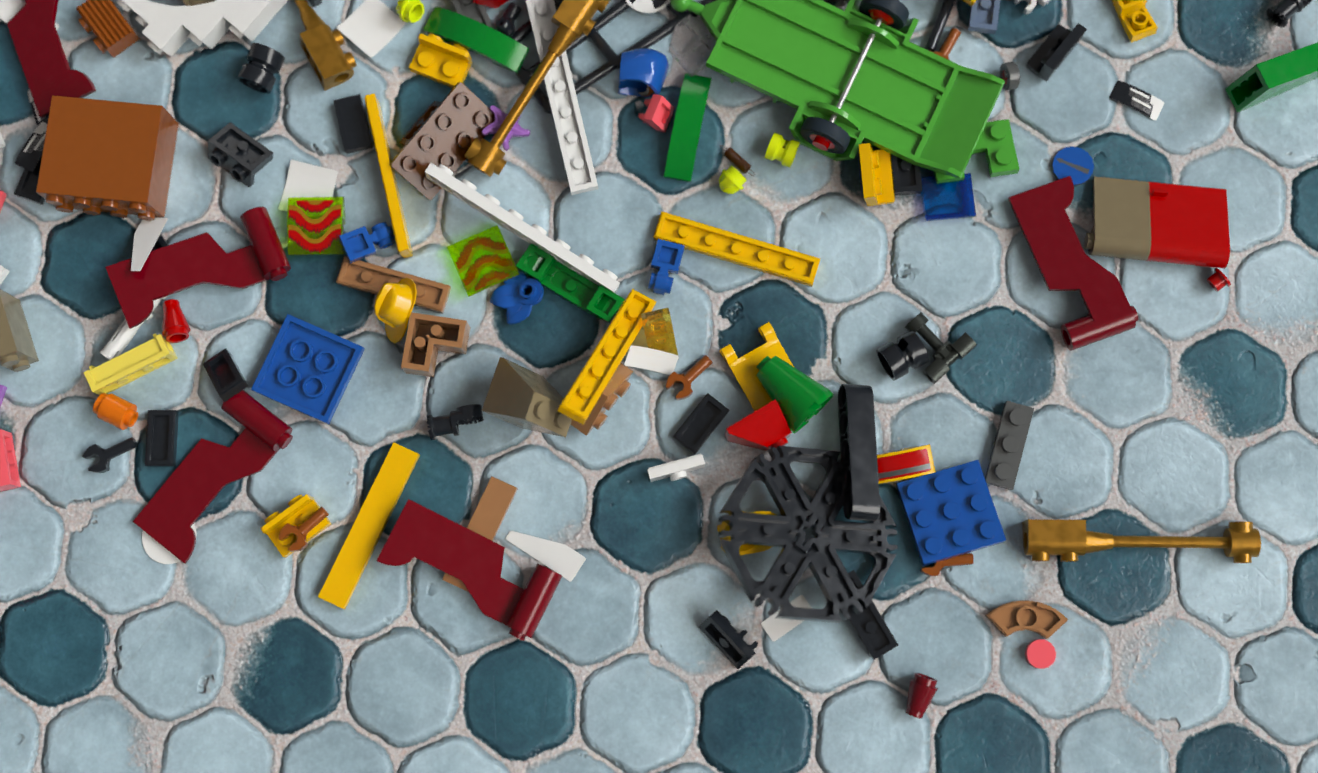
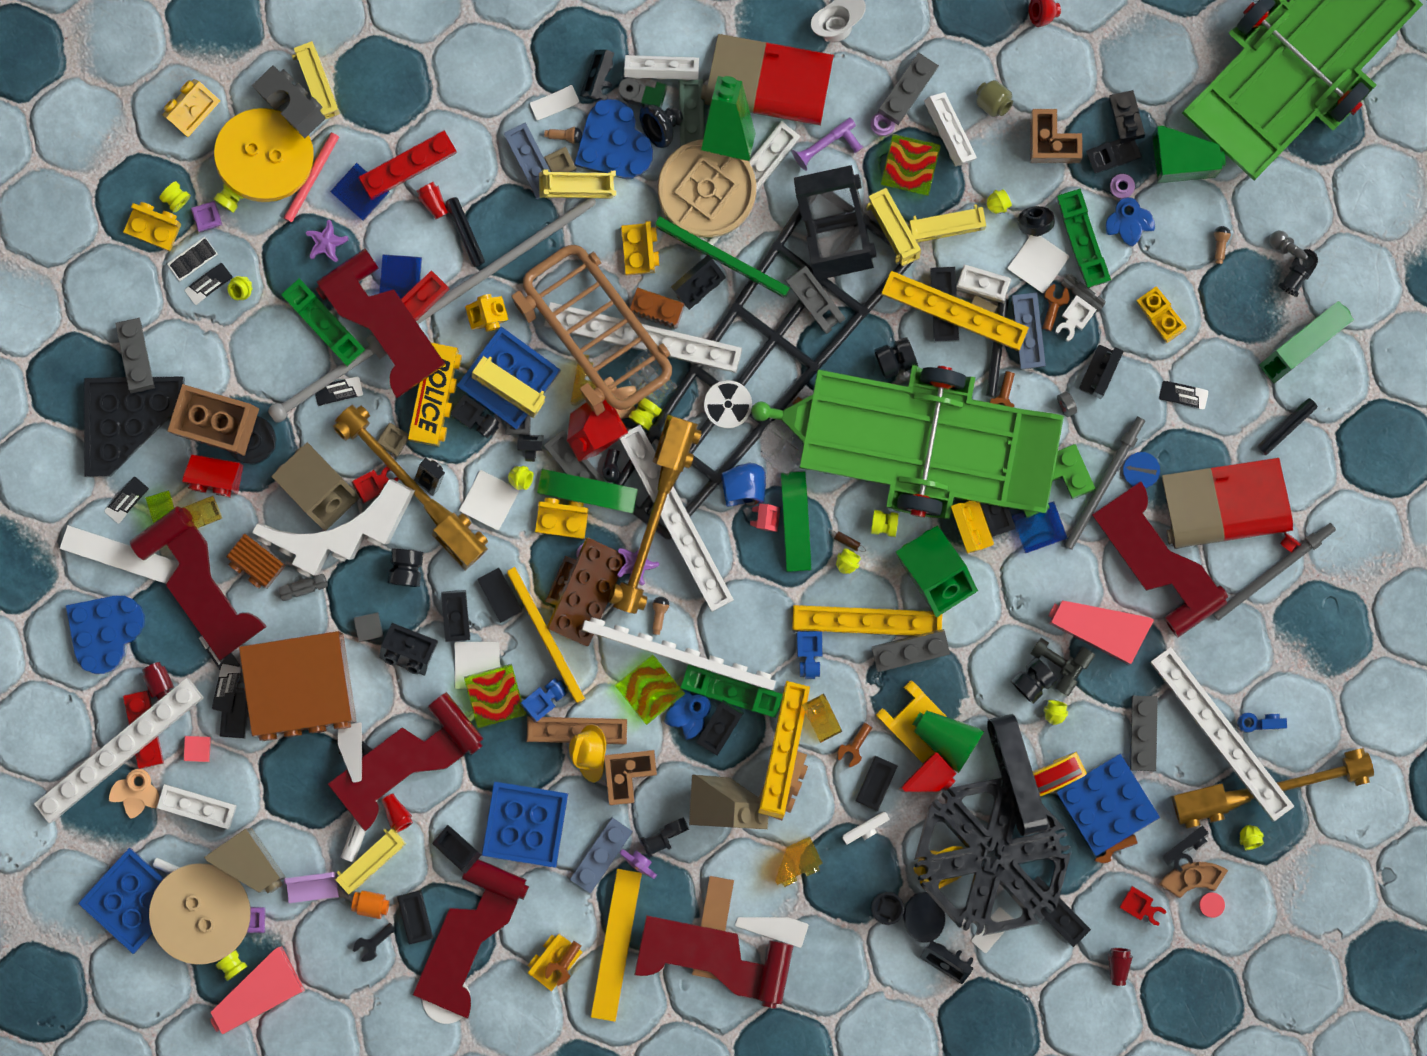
camera: 15 degrees left, 5 degrees up
white sticker [624,345,679,375] -> none
none -> dark grey axle [279,574,328,601]
none -> lavender panel [284,872,340,903]
none -> dark grey tile [354,612,384,642]
none -> black plate [441,590,471,642]
none -> sand blue plate [570,817,633,894]
none -> medium lavender animal [619,849,657,879]
none -> medium nougat piece [652,597,670,635]
none -> black plate [696,700,744,756]
none -> clear yellow slope [775,836,823,887]
none -> black wheel [870,892,904,925]
none -> dark grey plate [872,629,950,672]
none -> green slope [895,525,978,617]
none -> black piece [903,892,945,942]
none -> neon yellow plate [1043,700,1068,725]
none -> coral slope [1048,600,1154,665]
none -> dark grey bar [1064,416,1145,550]
none -> red plate [1119,886,1167,926]
none -> white plate [1151,647,1294,822]
none -> black plate [1163,825,1209,873]
none -> dark grey bar [1213,523,1336,621]
none -> blue plate [1237,713,1287,733]
none -> neon yellow plate [1239,825,1264,850]
none -> black axle [1257,398,1318,455]

